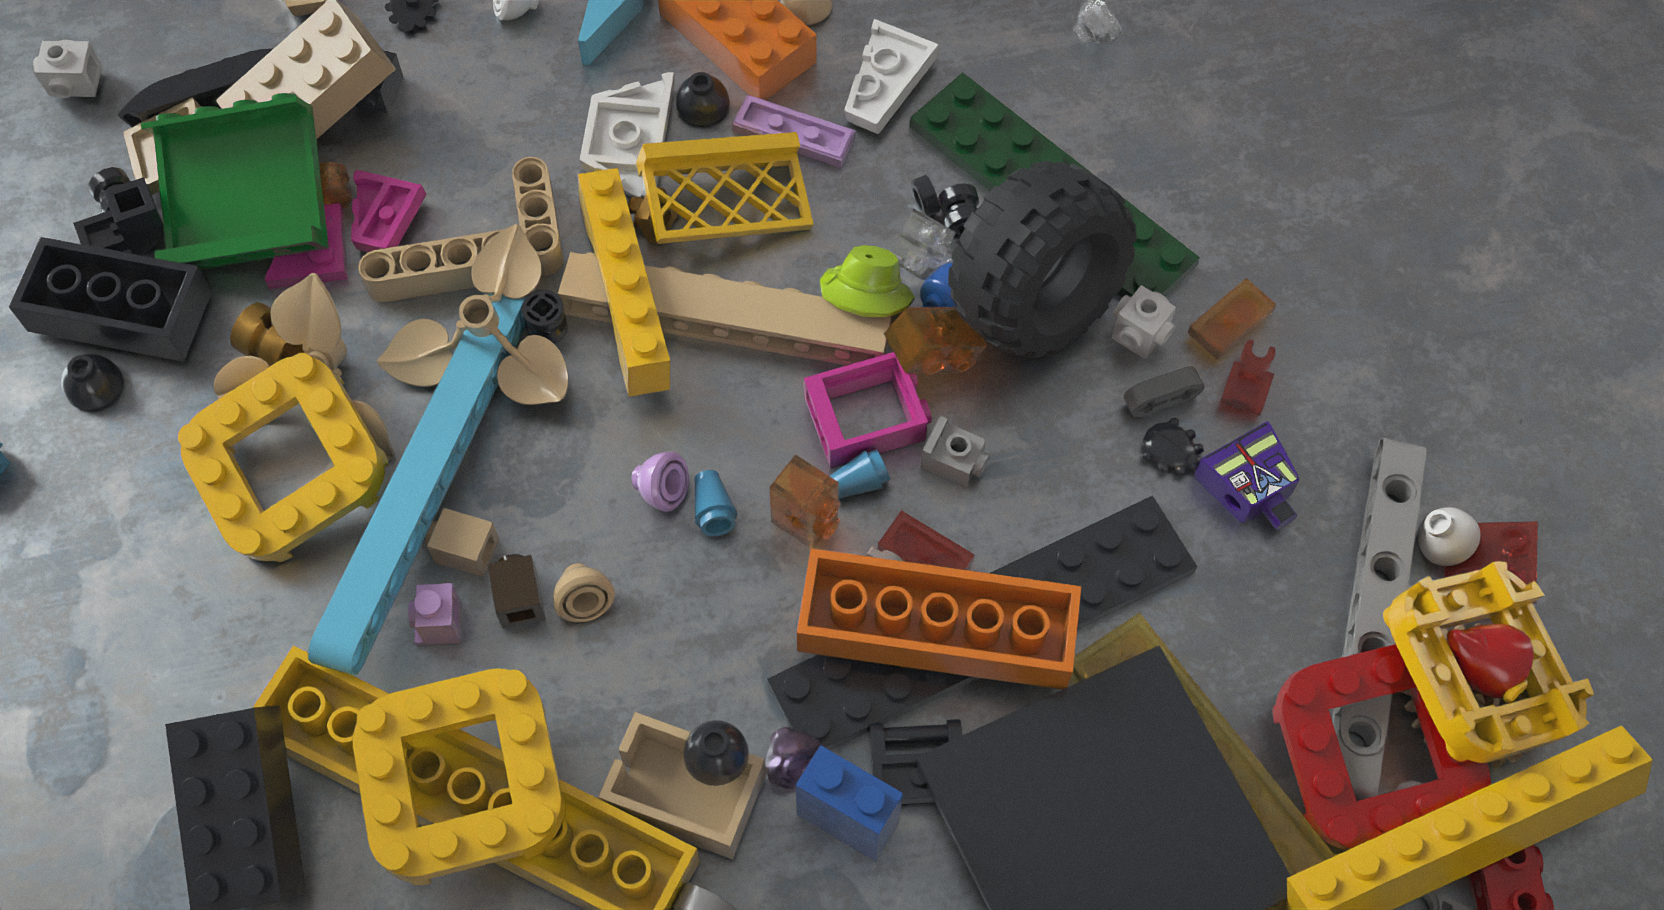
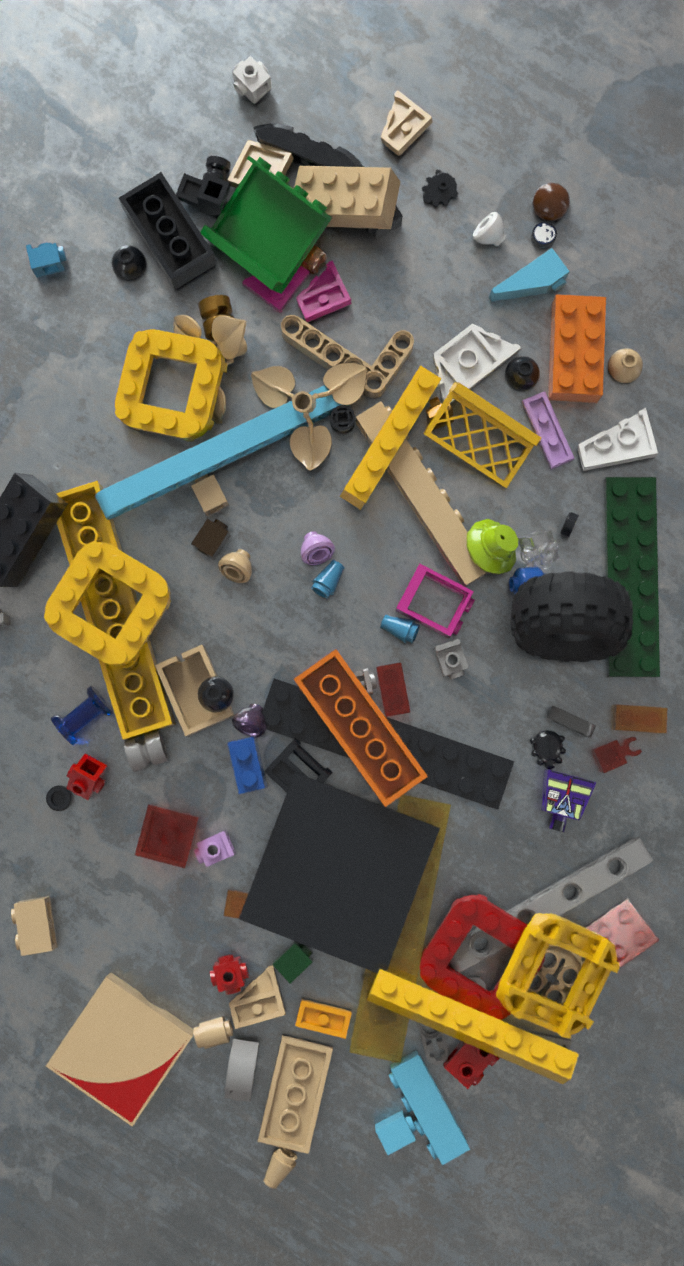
camera: 45 degrees right, 20 degrees up
lavender brick [408,583,461,646] -> none
clear orange brick [769,454,841,549] -> none
clear orange brick [883,307,987,375] -> none
black wheel [938,183,979,239] -> none
white brick [1111,285,1176,360] -> none
white brick [1418,507,1480,566] -> none
red hat [1446,624,1534,704] -> none

